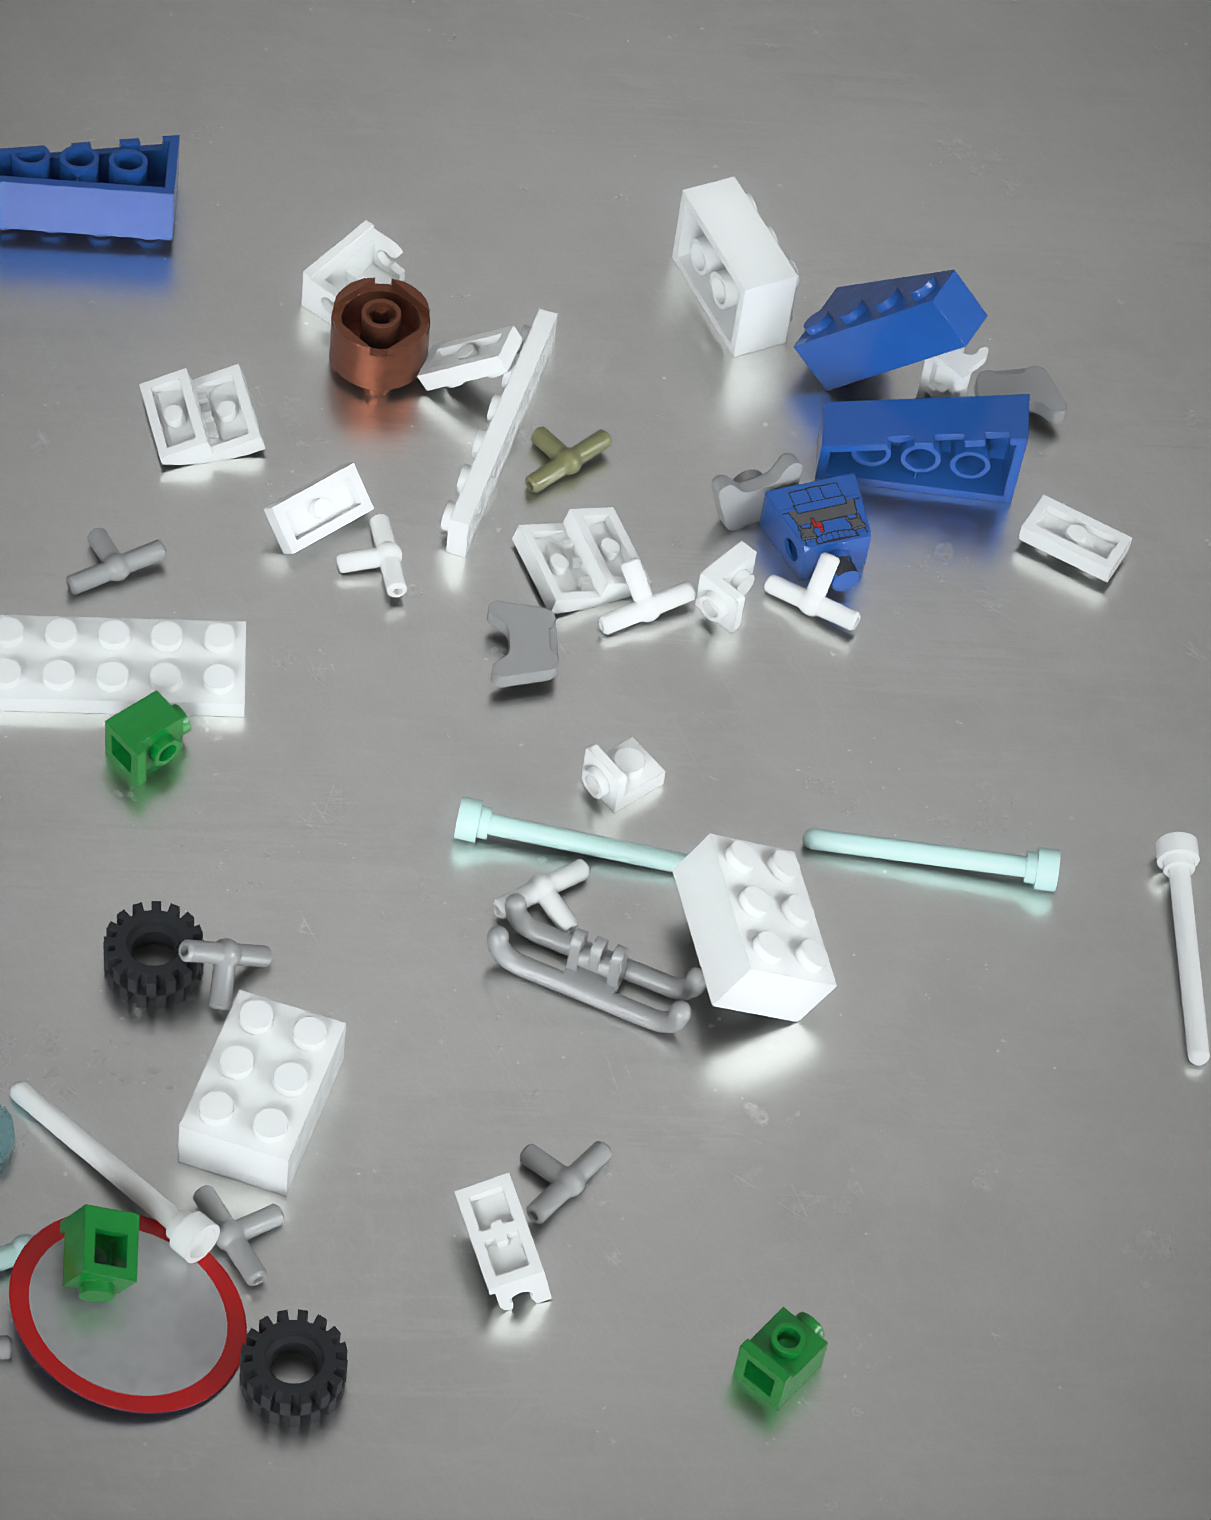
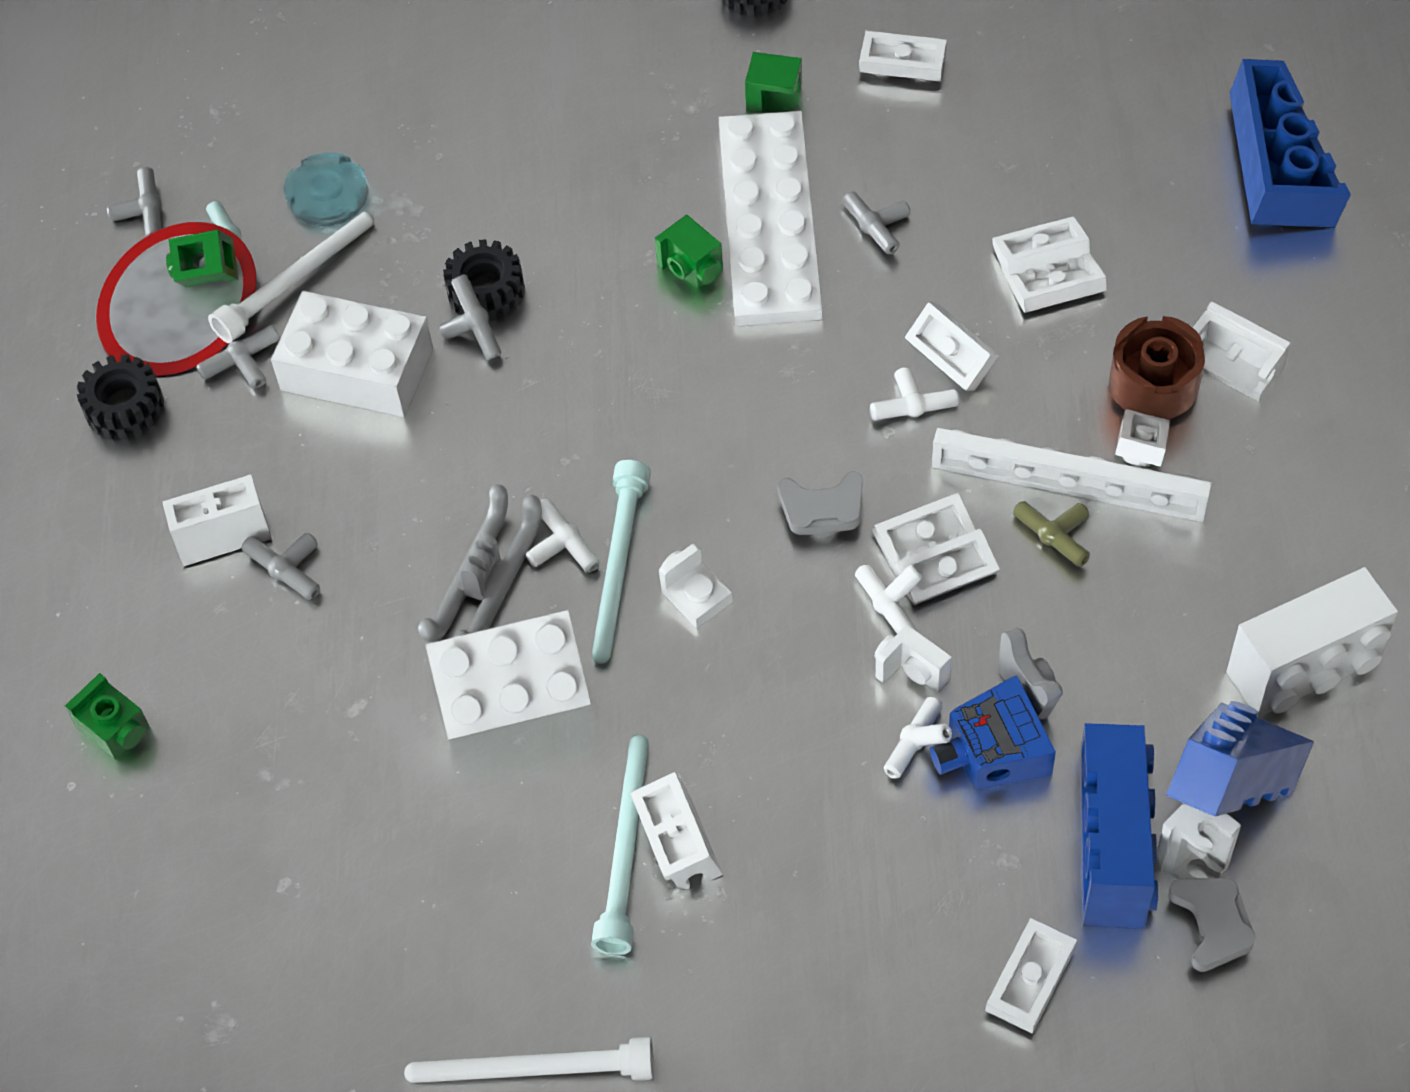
camera: 100 degrees right, 5 degrees up
none -> white hinge [630,772,723,889]

